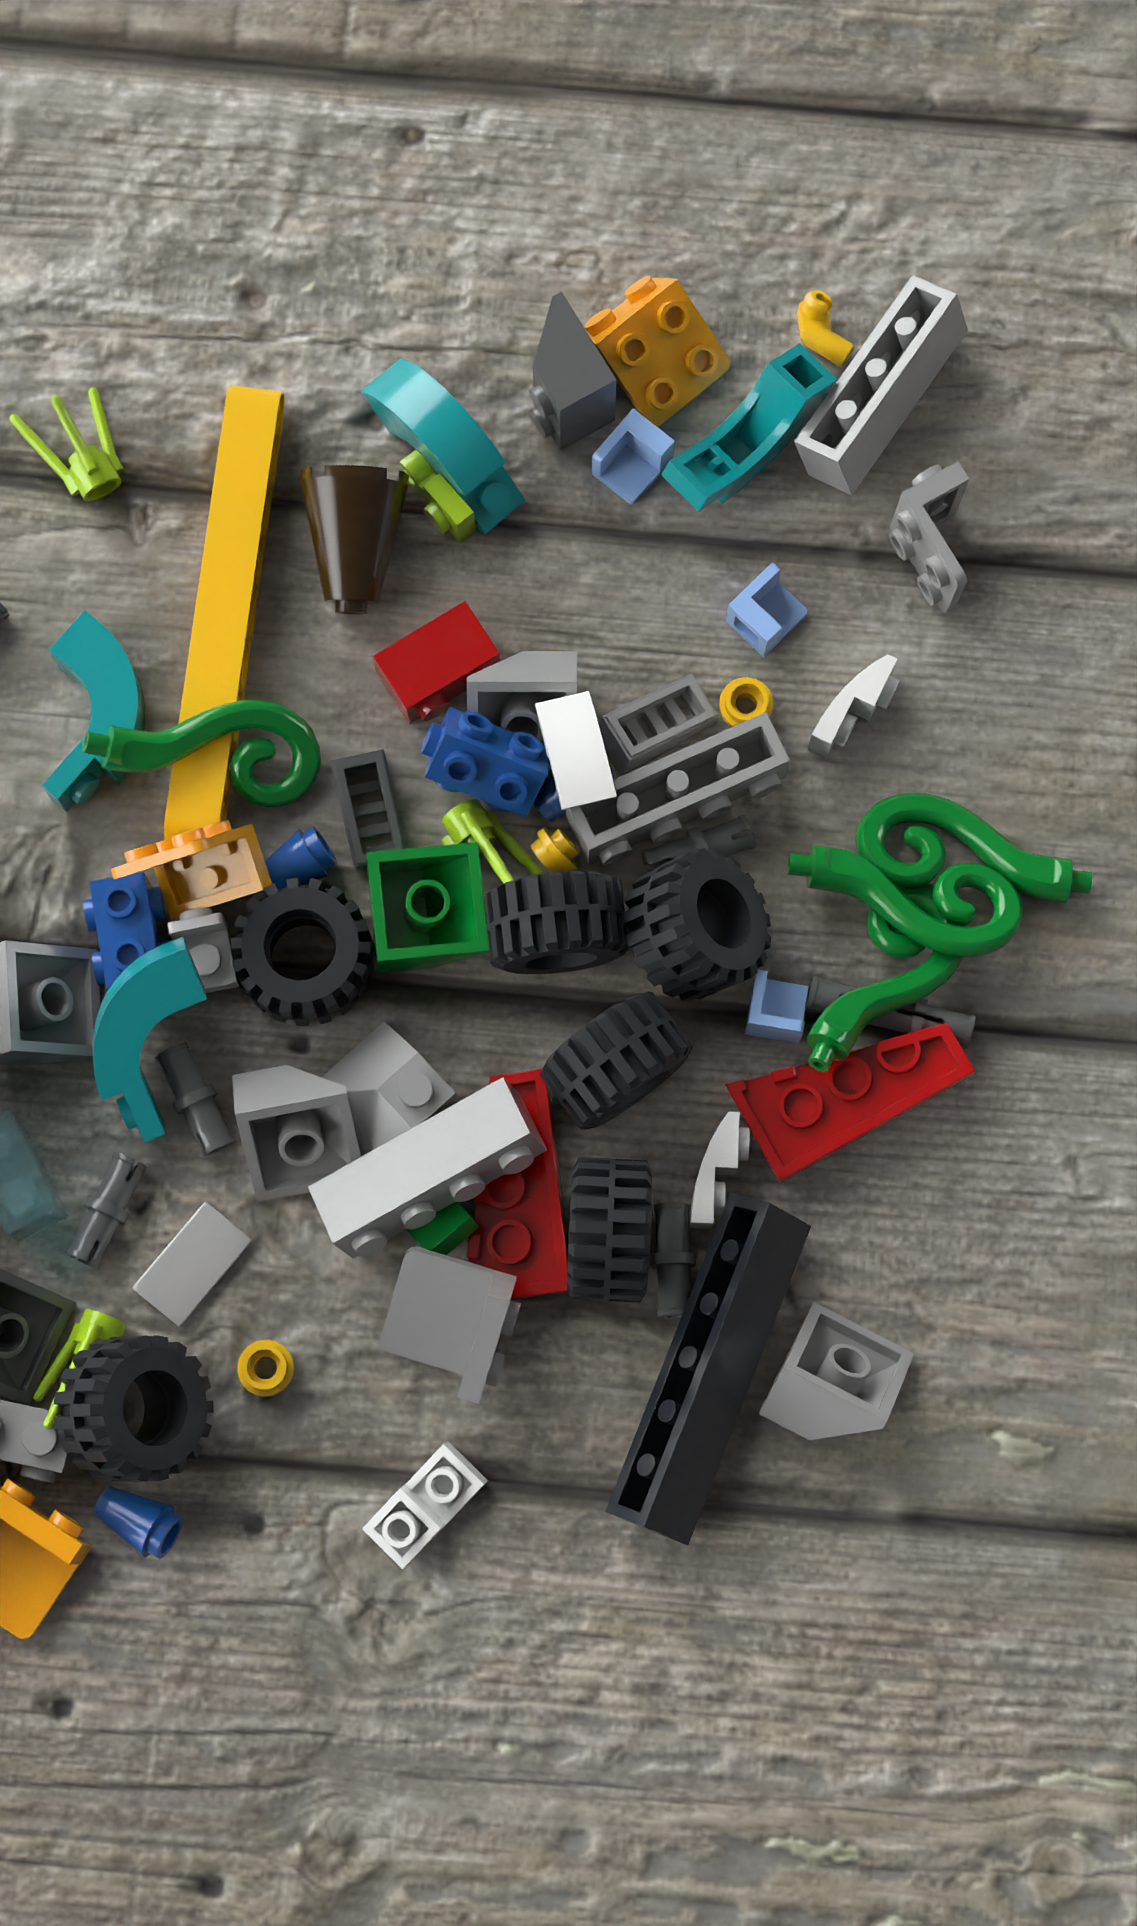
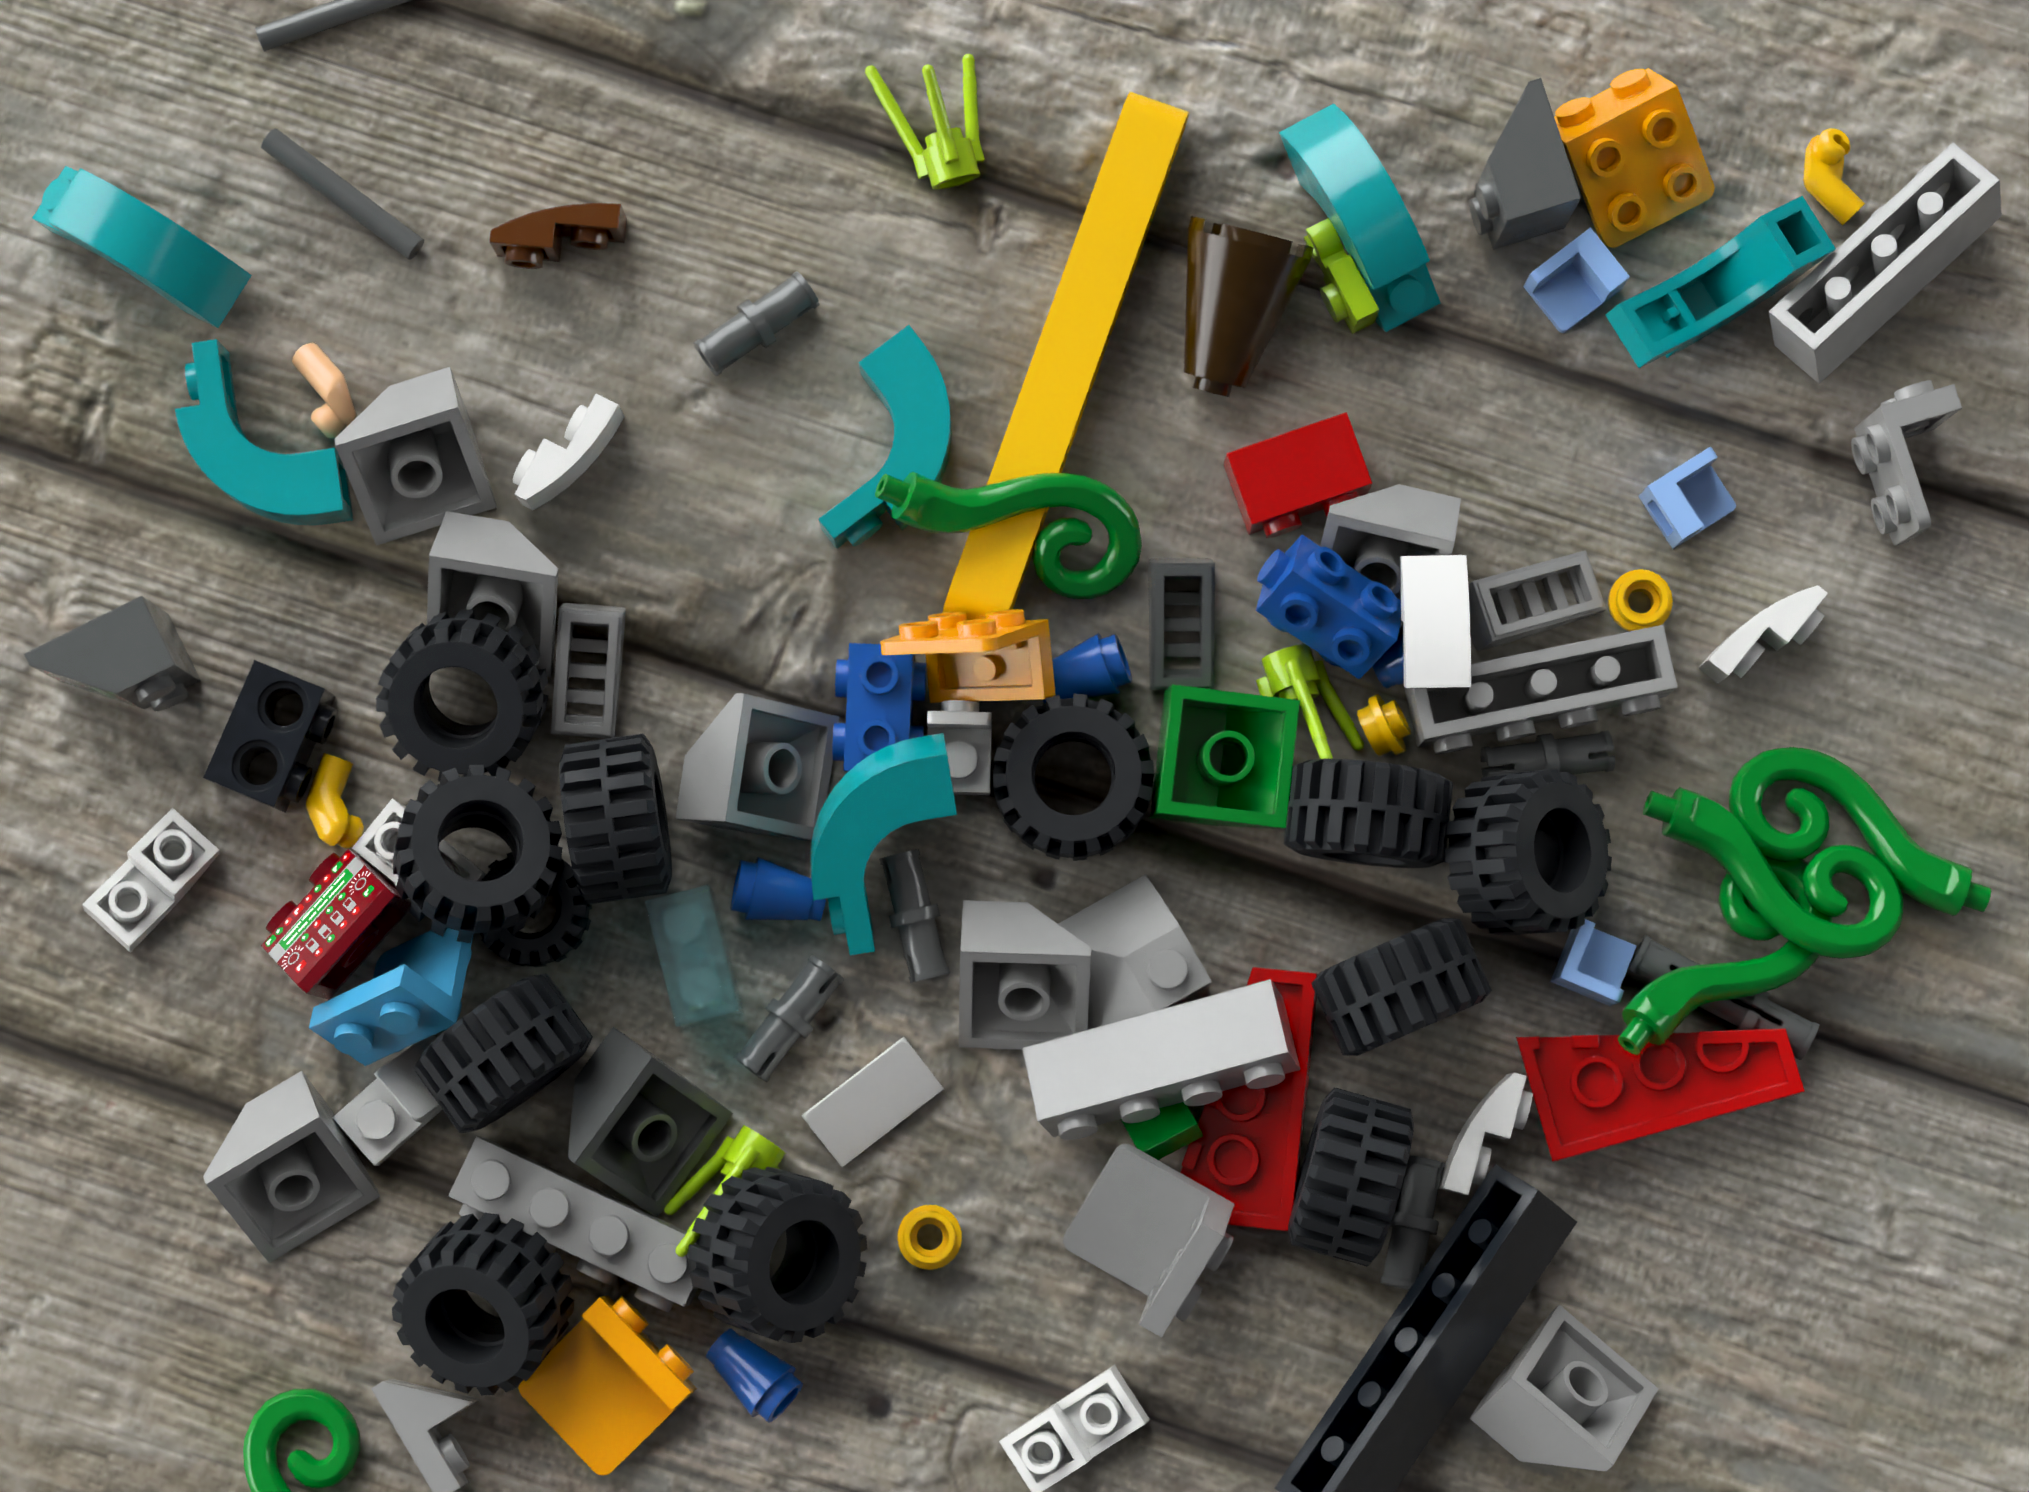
camera: 15 degrees right, 5 degrees up
none -> blue cone [730,857,826,921]

